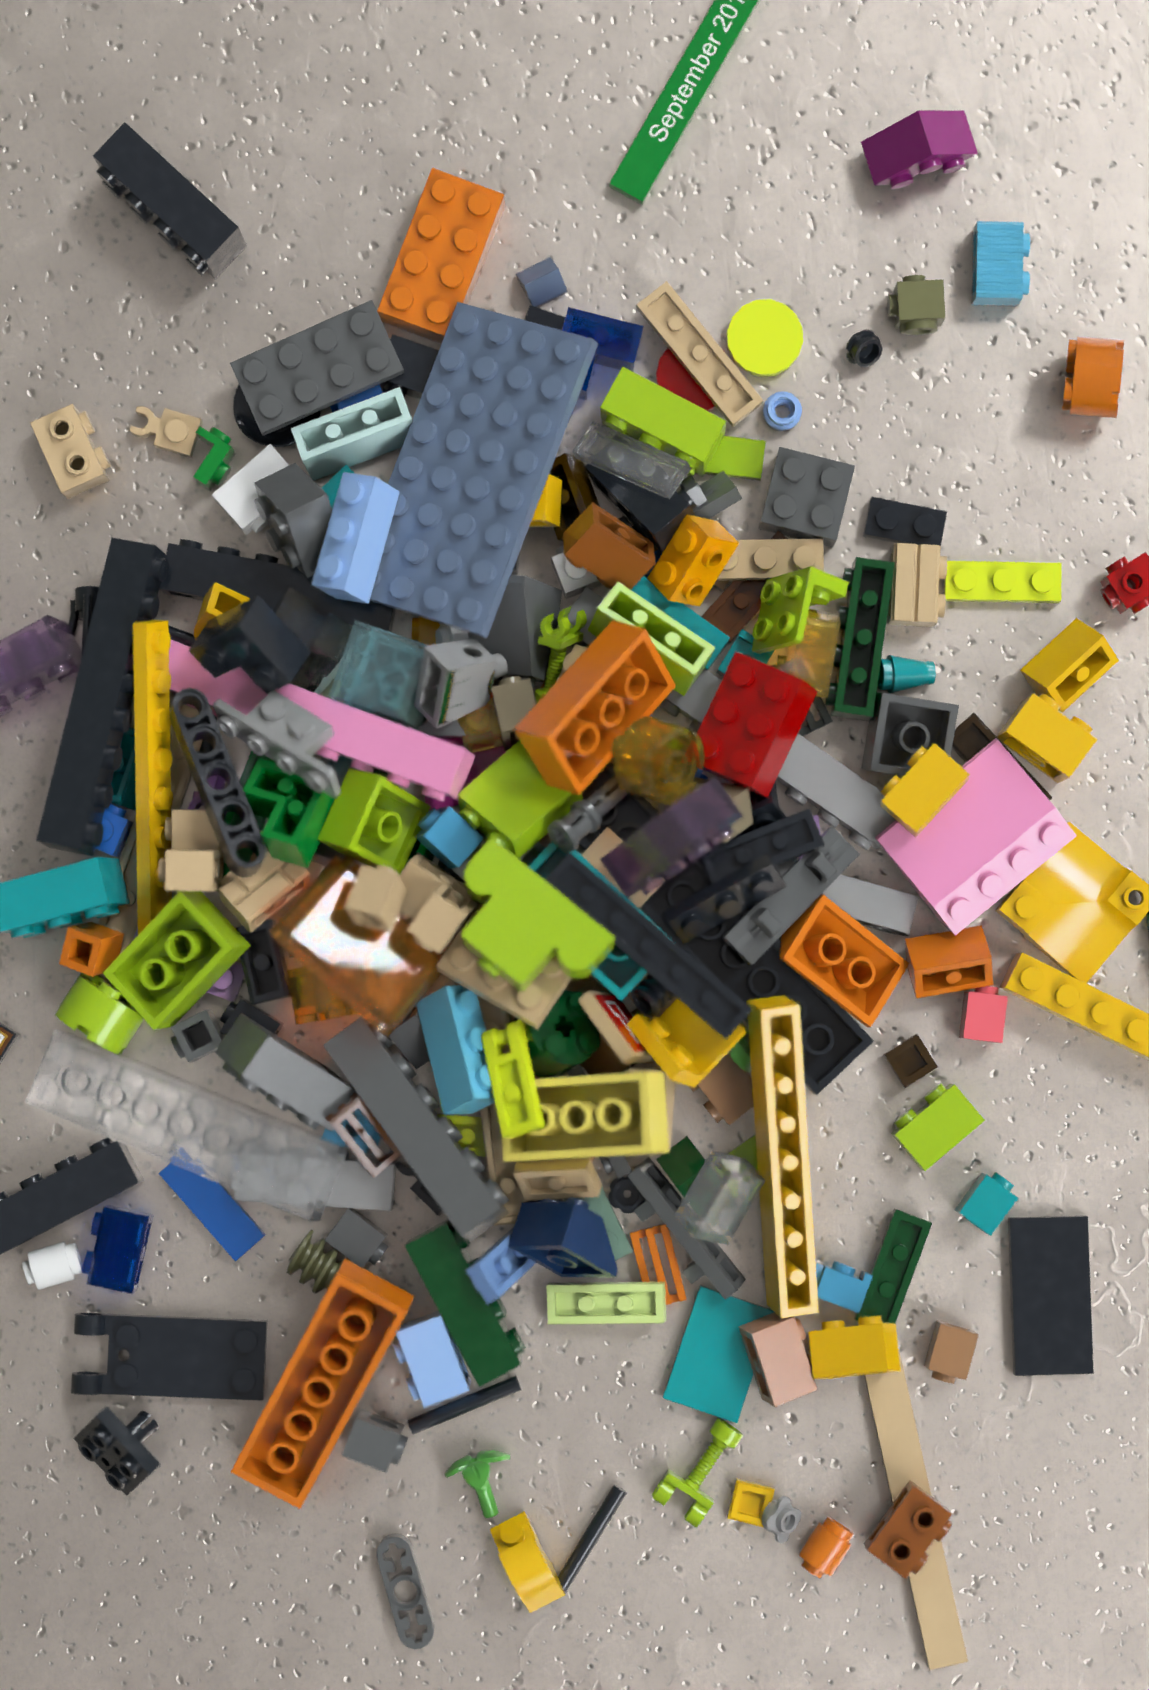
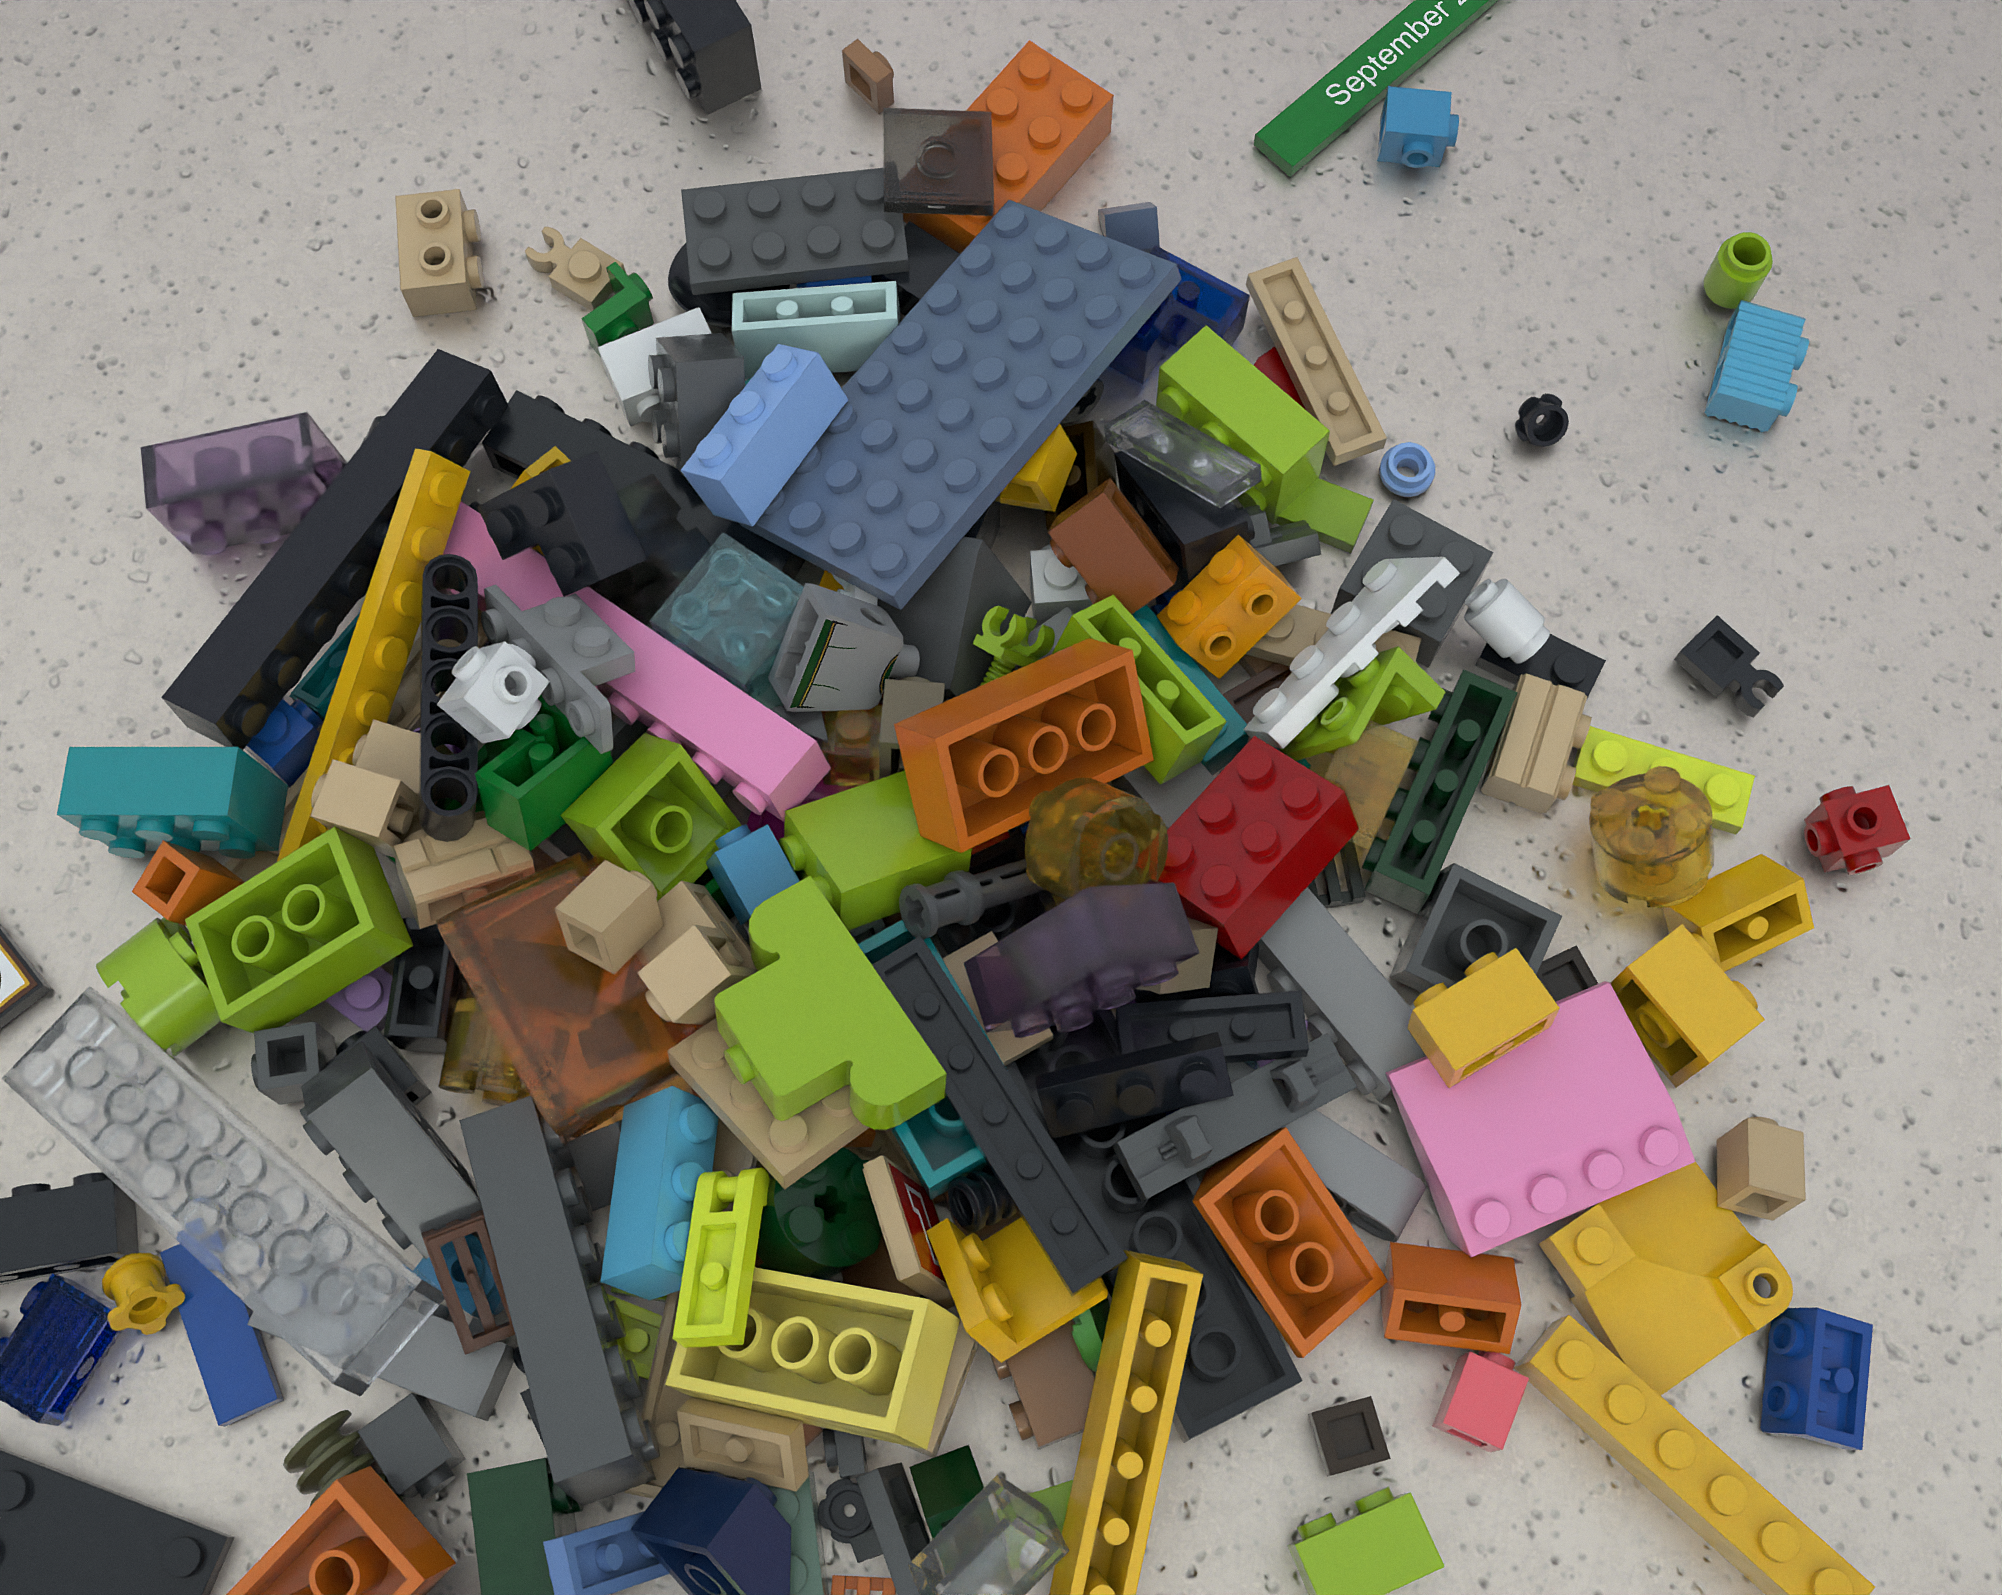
camera: 15 degrees right, 15 degrees down
neon yellow tile [726,299,803,377] -> none
magenta brick [861,110,978,189] -> none
teal cone [878,655,936,693] -> none
olive brick [887,275,946,335] -> none
orange brick [1062,337,1124,418] -> none
none -> yellow brick [102,1253,185,1335]
none -> white brick [437,641,550,743]
none -> medium nougat plate [842,38,894,114]
none -> clear smoke tile [882,108,994,216]
none -> white wing [1243,557,1460,749]
none -> dark azure brick [1377,86,1459,168]
none -> white brick [1464,579,1550,664]
none -> clear yellow brick [1589,766,1715,908]
none -> black plate [1674,615,1784,718]
none -> lime brick [1703,232,1773,309]
none -> tan brick [1717,1117,1806,1221]

